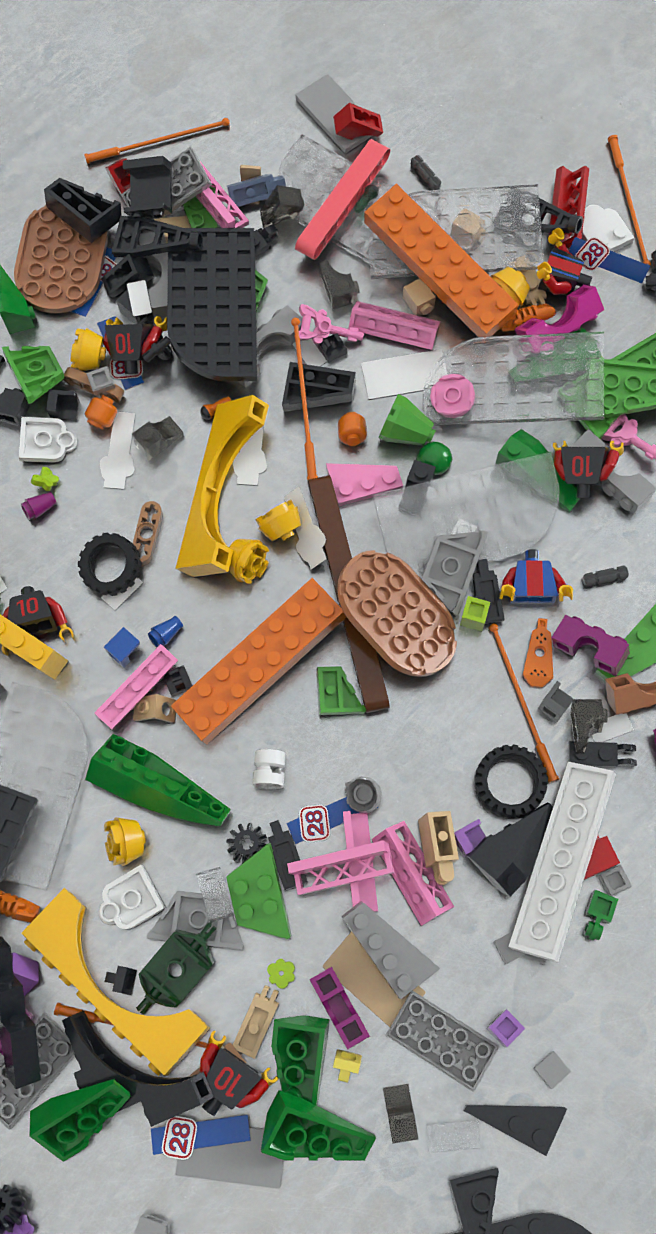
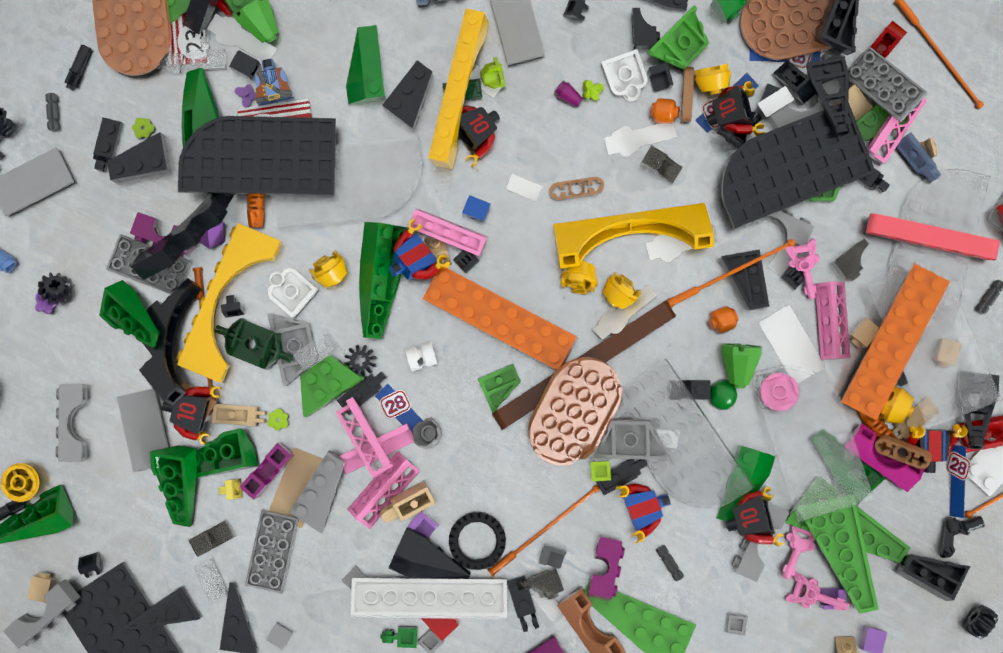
camera: 70 degrees right, 15 degrees up
black tyre [78,533,142,596] -> none
light grey tile [86,366,115,395] -> none
black panel [123,156,172,218] -> none
blue cone [148,616,183,647] -> none
blue sticker [151,1115,251,1160] -> none
orange piece [200,396,231,420] -> none
clear smoke arch [260,185,304,228] -> none
bright pink wing [326,463,403,506] -> none
clear green piece [355,184,379,213] -> none
medium lavender panel [486,1009,525,1048] -> none
orange piece [522,618,553,688] -> none
none -> torso [389,219,450,280]
none -> medium nougat beam [875,435,932,469]

